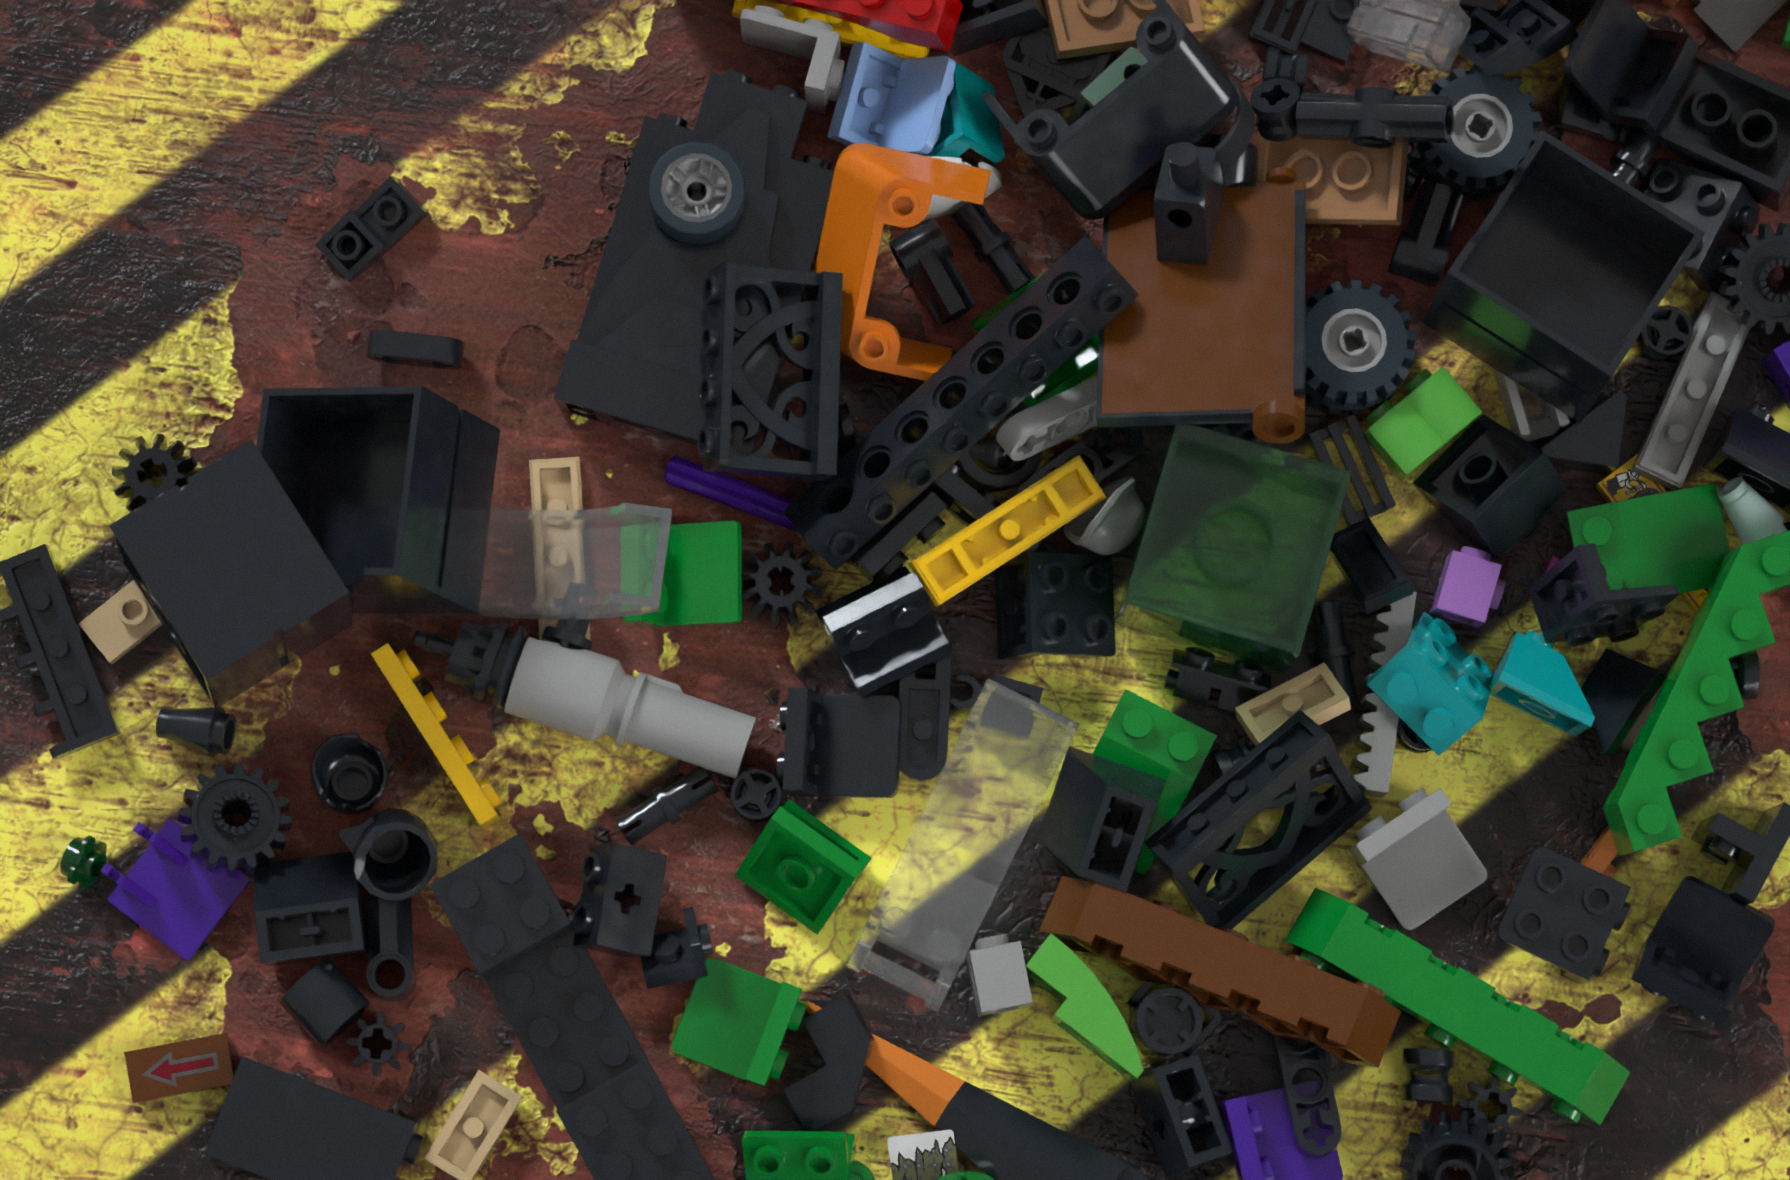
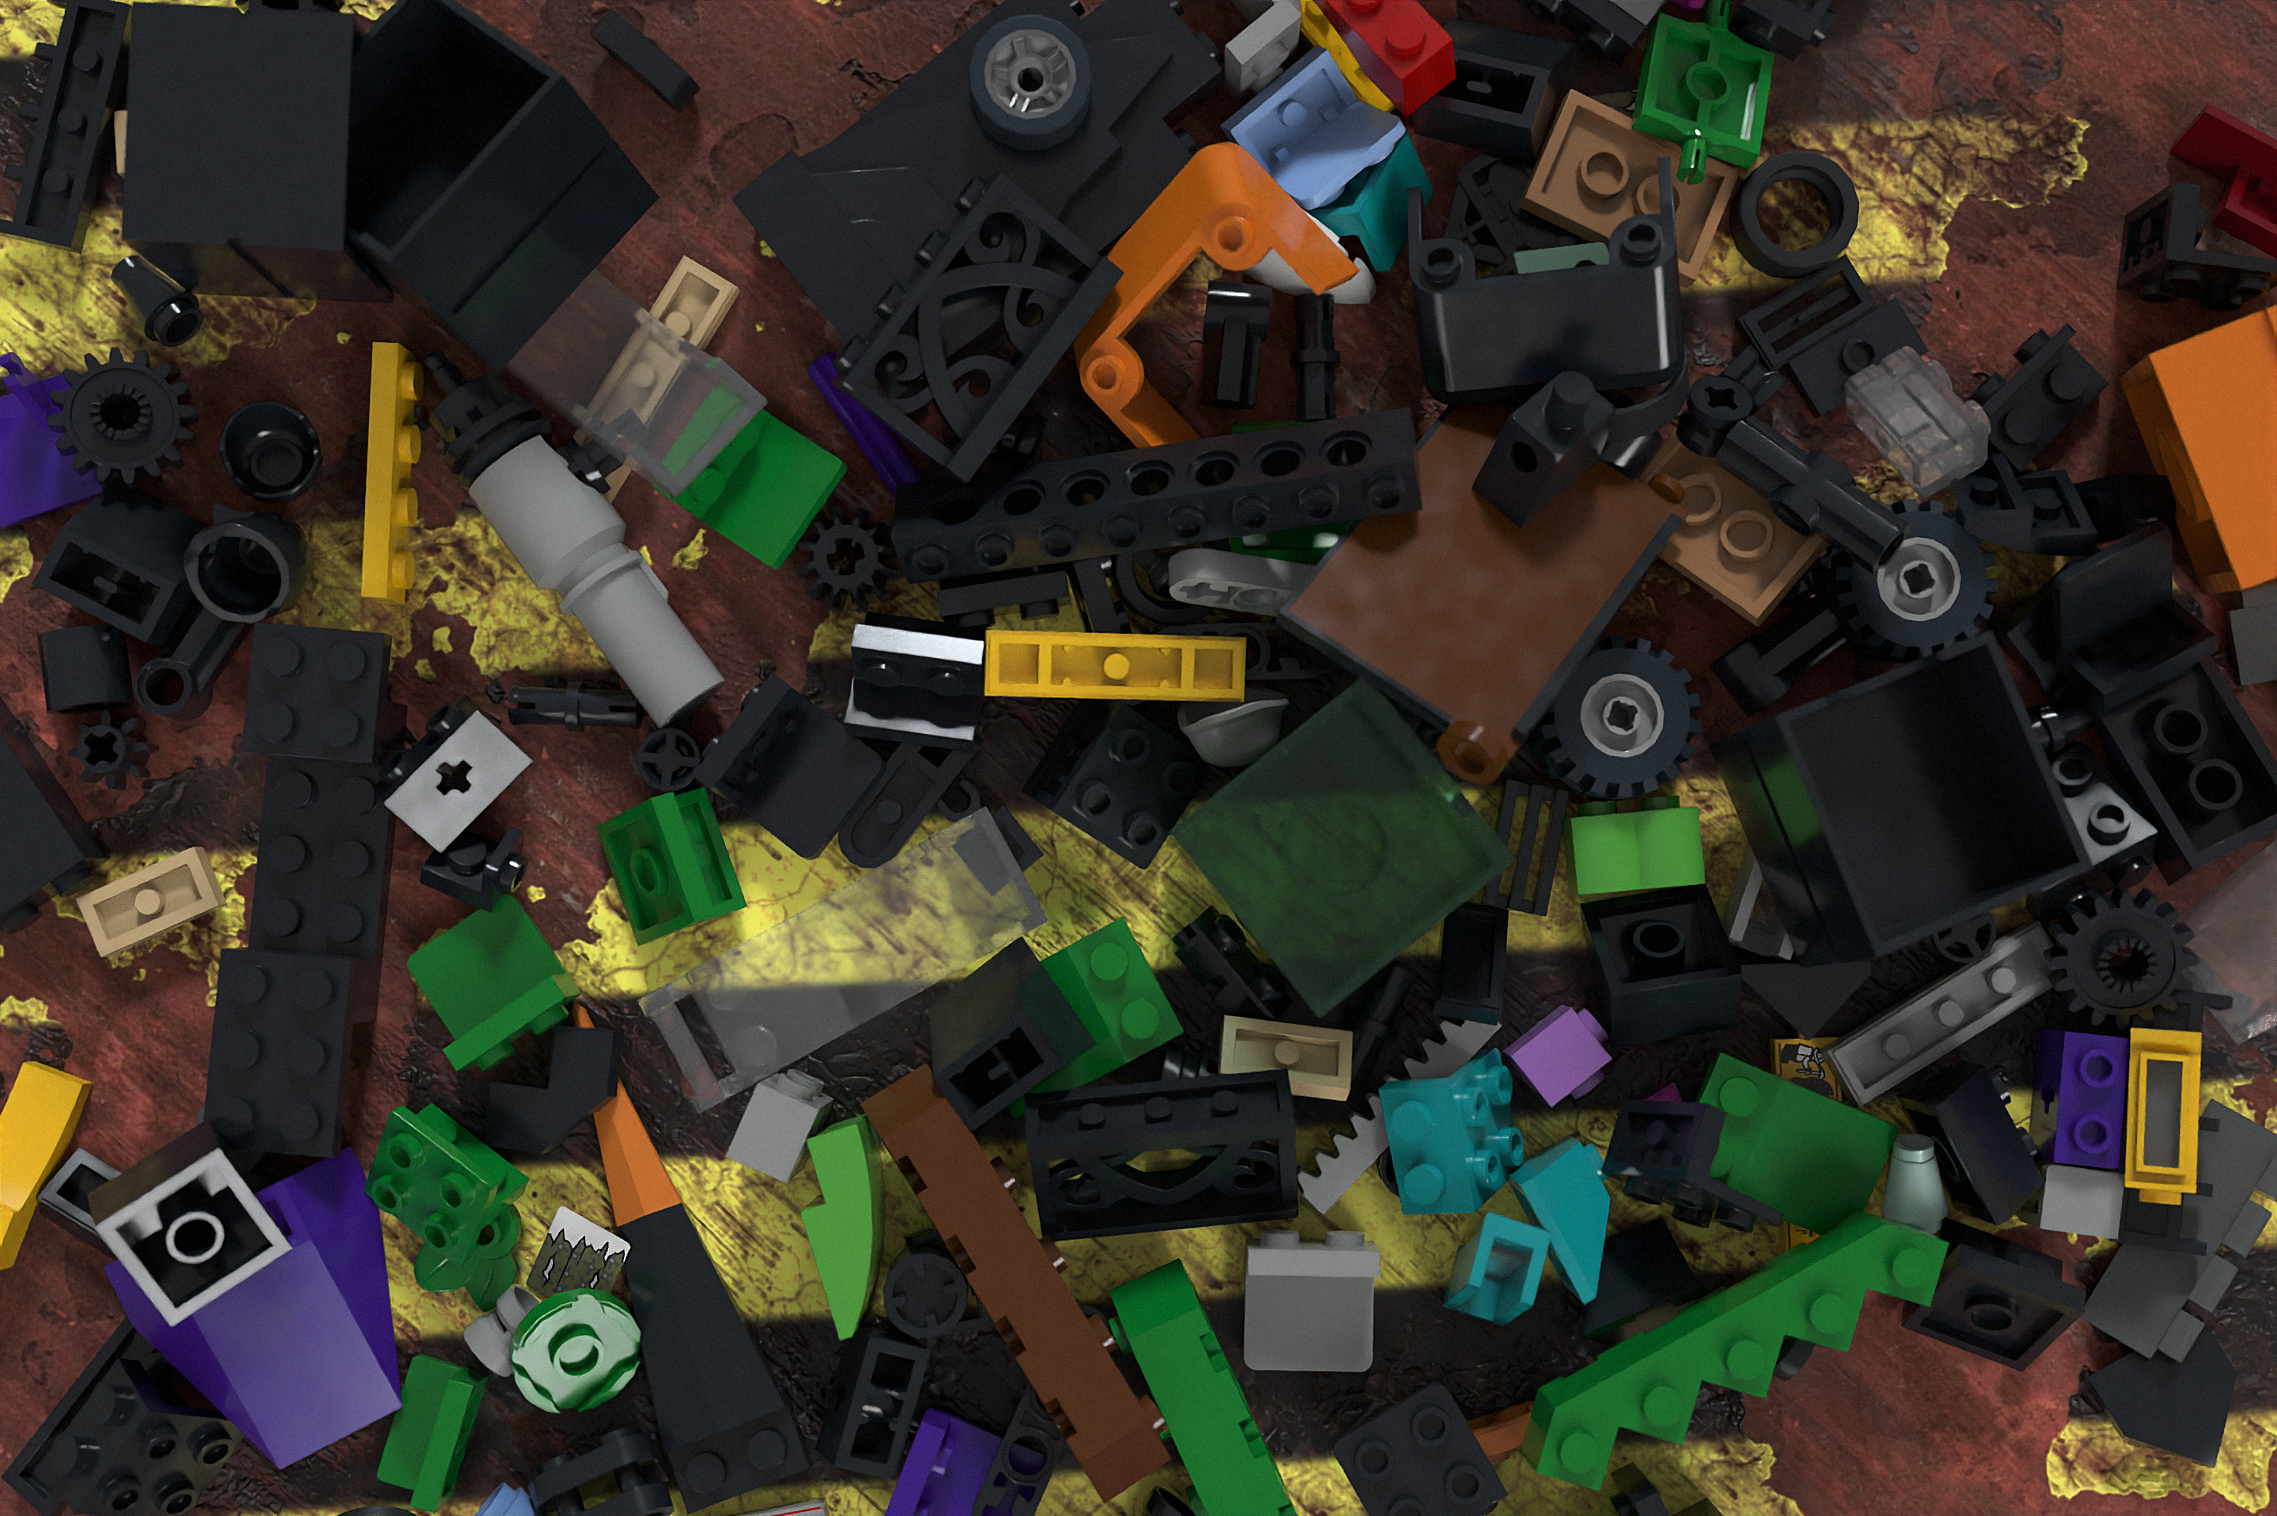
camera: 45 degrees right, 5 degrees up
none -> teal window [1442,1211,1552,1327]

